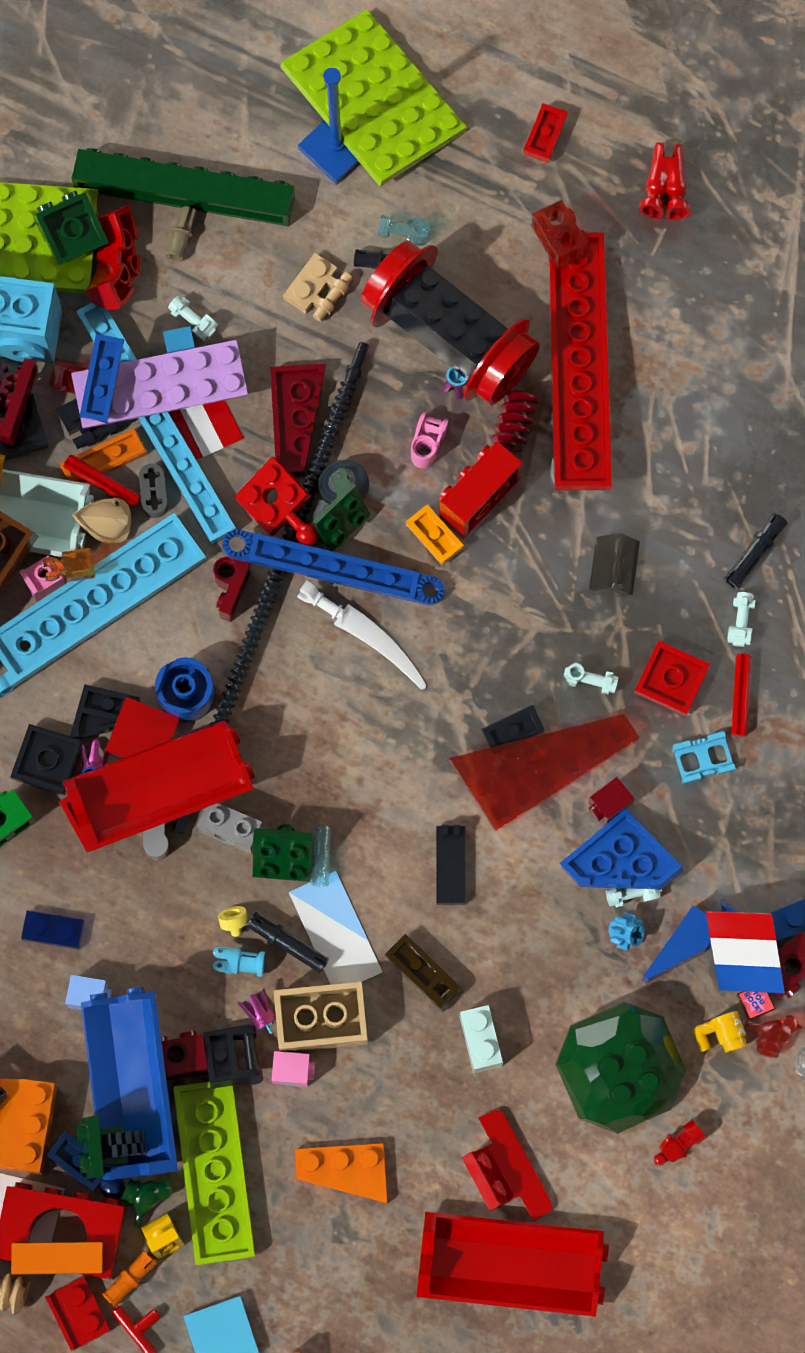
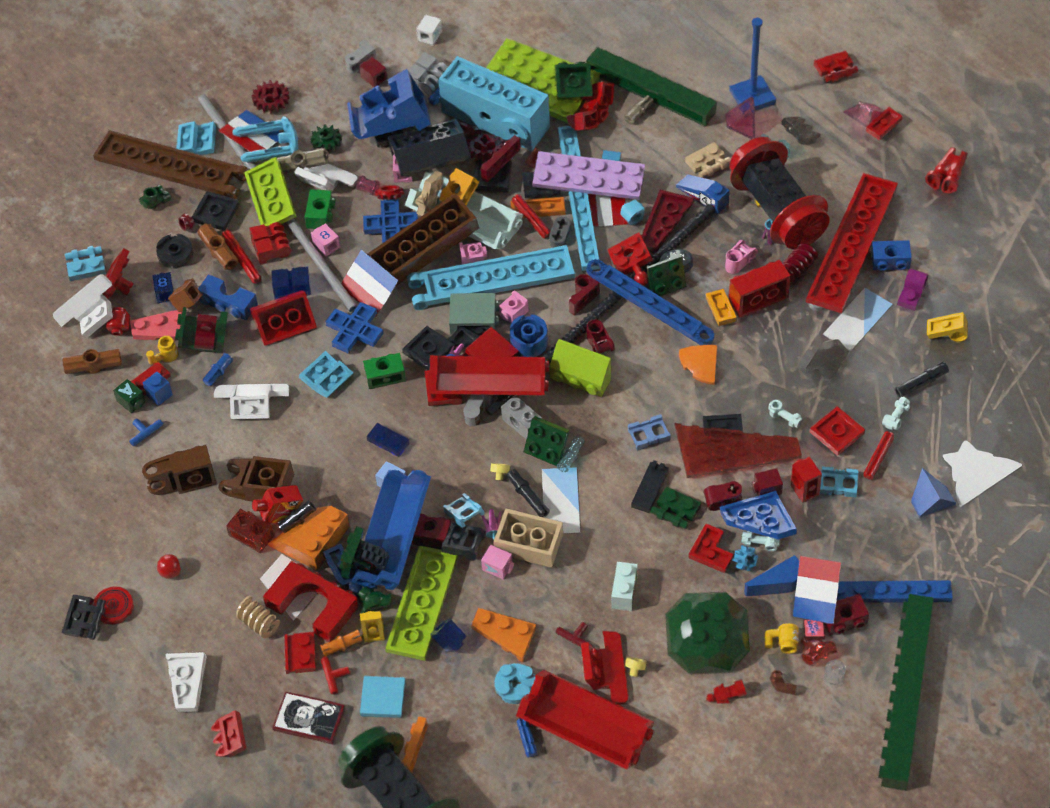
camera: 25 degrees right, 20 degrees down
orange tile [11,1242,103,1275] -> none
clear orange plate [43,548,95,582] -> none
tan piece [72,498,131,543] -> none
blue plate [79,334,124,423] -> none
light aqua bar [168,296,218,342] -> none
medium azure piece [213,947,265,977] -> none
lime plate [281,9,467,187] -> none
white sword [297,580,426,690] -> none
dark brown plate [385,934,464,1012] -> none
clear red brick [531,200,590,270] -> none
none -> clear blue brick [430,618,467,652]
none -> medium azure piece [443,493,485,528]
none -> sand green panel [449,293,499,335]
none -> medium azure plate [494,663,535,704]
none -> bright pink brick [499,290,529,323]
none -> blue axle [517,718,537,758]
none -> lime slope [549,339,611,397]
none -> dark red piece [555,622,593,647]
none -> dark red piece [587,319,615,354]
none -> medium azure plate [621,199,644,225]
none -> light yellow tile [625,657,647,677]
none -> medium blue piece [628,414,671,450]
none -> dark green plate [650,486,701,529]
none -> blue slope [676,174,730,215]
none -> orange brick [679,345,717,385]
none -> red plate [688,524,734,573]
none -> dark red piece [703,481,742,511]
none -> clear pink slope [725,96,755,140]
none -> copper arm [770,670,797,695]
none -> clear smoke plate [780,117,821,145]
none -> red brick [790,456,822,503]
none -> red plate [814,50,858,83]
none -> sticker [823,288,892,351]
none -> clear pink slope [843,101,884,127]
none -> blue brick [871,240,912,271]
none -> magenta plate [897,268,928,311]
none -> yellow plate [927,312,968,342]

